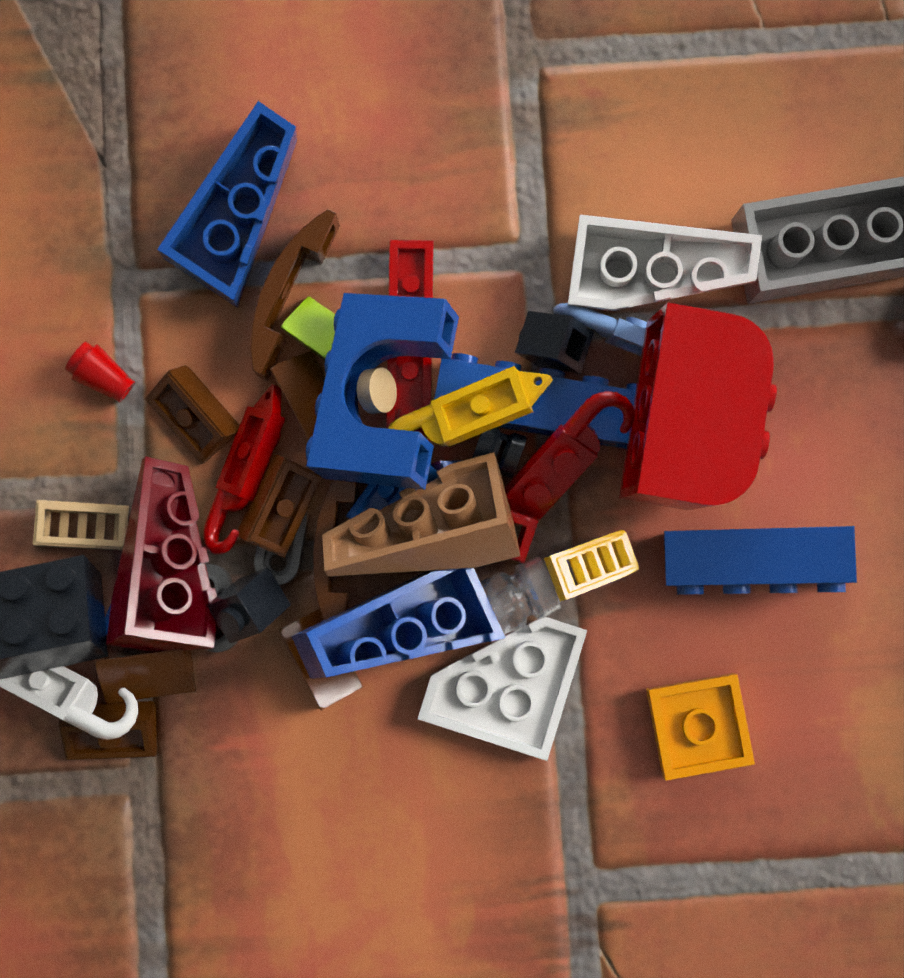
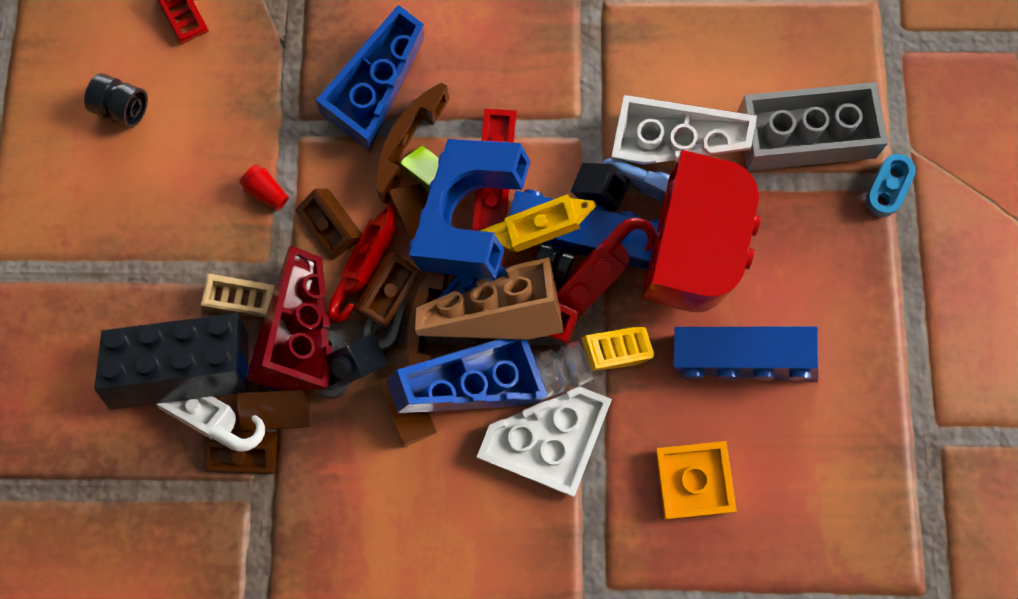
camera: 10 degrees right, 10 degrees down
tan tile [356,367,397,414] -> none

